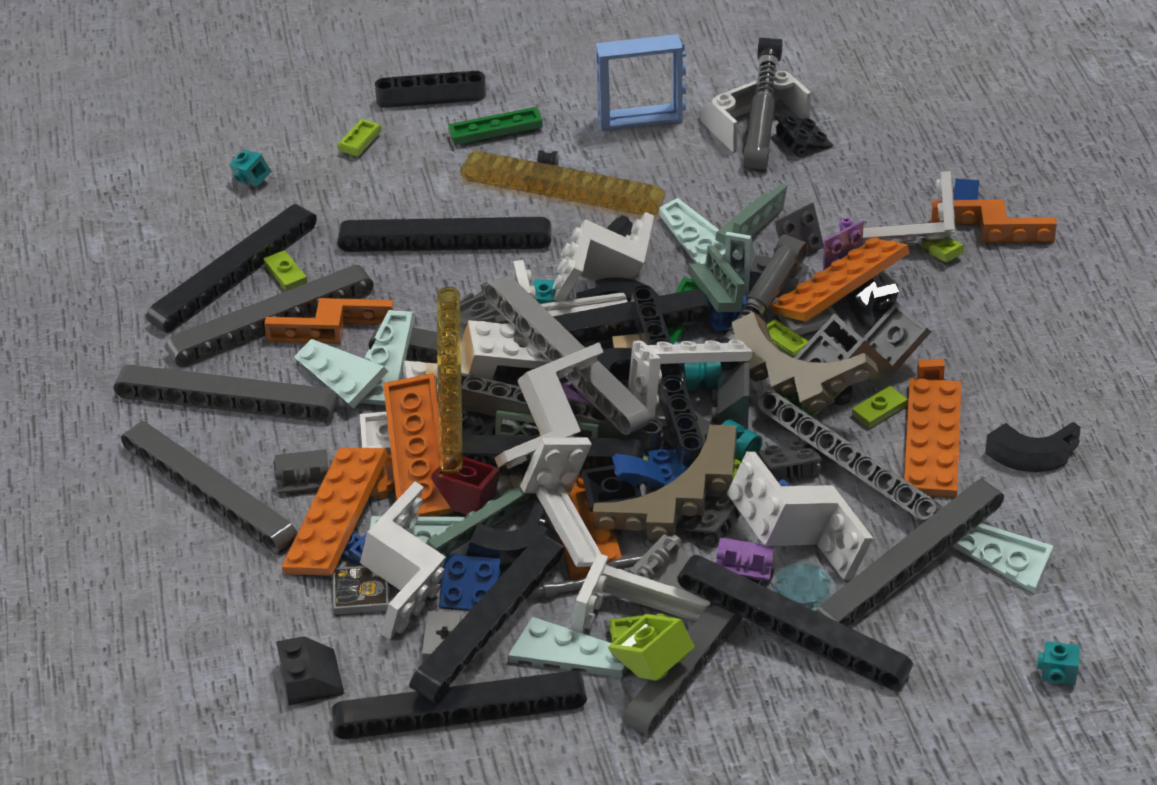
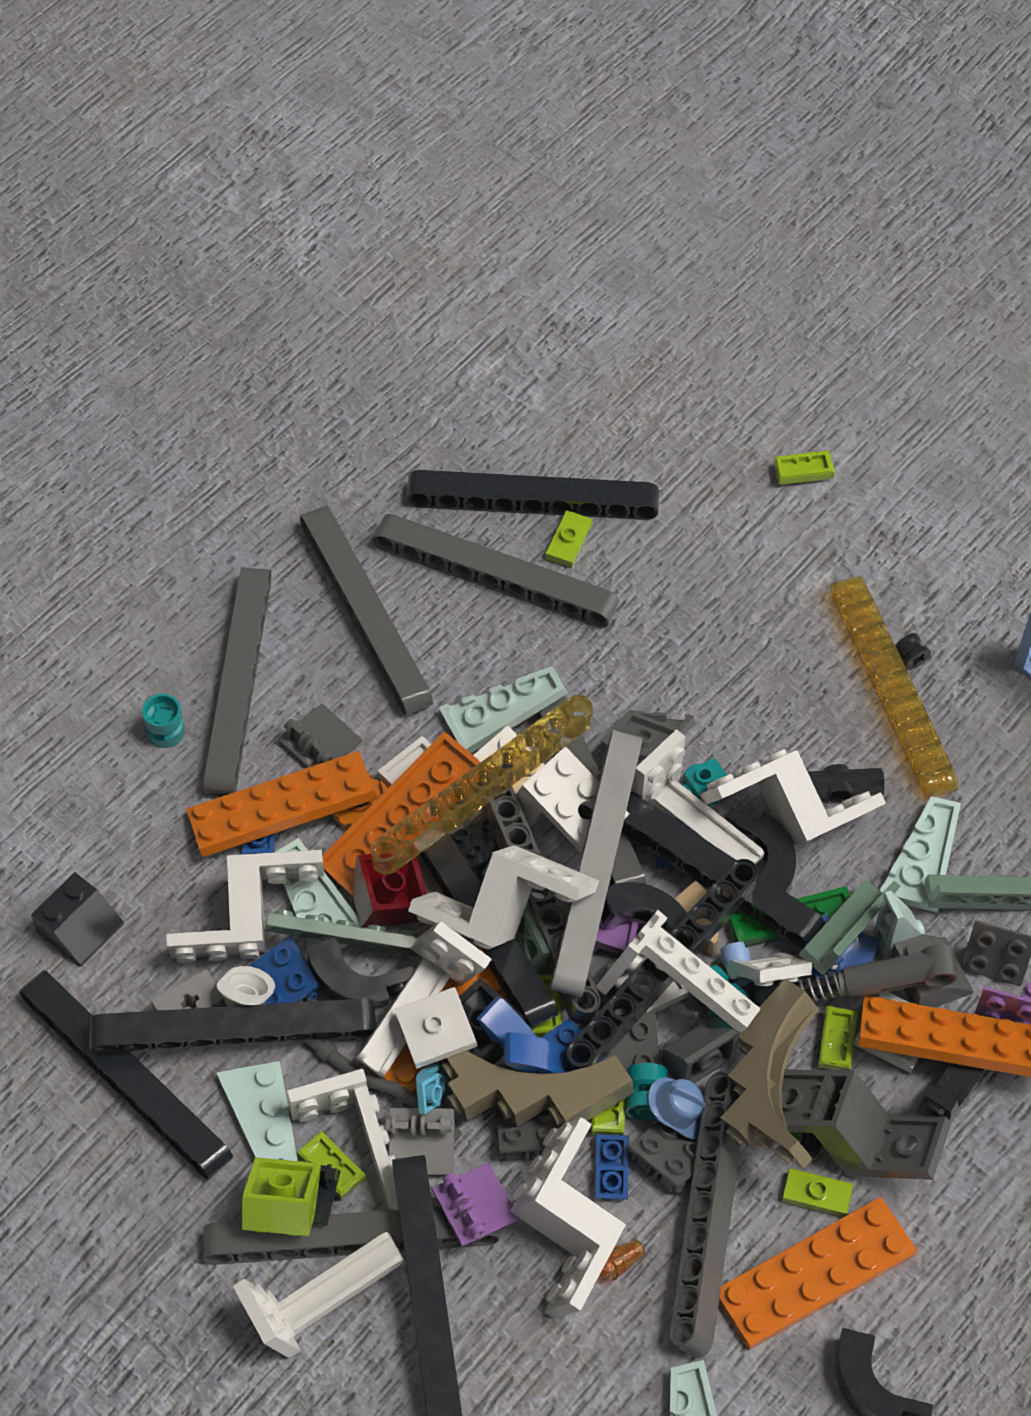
camera: 50 degrees right, 15 degrees up
teal brick [229,149,272,187] -> none
orange bracket [264,298,394,344] -> none
light aqua wing [294,339,389,409] -> none
tile [333,566,389,615] -> none
black beam [337,217,552,252] -> none
black beam [374,70,486,108] -> none
green plate [448,107,543,145] -> none
clear light blue tile [775,562,831,609] -> none
dark grey beam [816,479,1004,628] -> none
orange plate [916,359,945,380] -> none
none -> teal wheel [142,693,185,748]
none -> white piece [216,966,275,1006]
none -> white bracket [233,1232,406,1358]
none -> white plate [394,987,477,1069]
none -> medium azure slope [416,1062,447,1114]
none -> blue slope [504,1032,566,1074]
none -> medium blue piece [648,1077,706,1140]
none -> white plate [727,953,812,986]

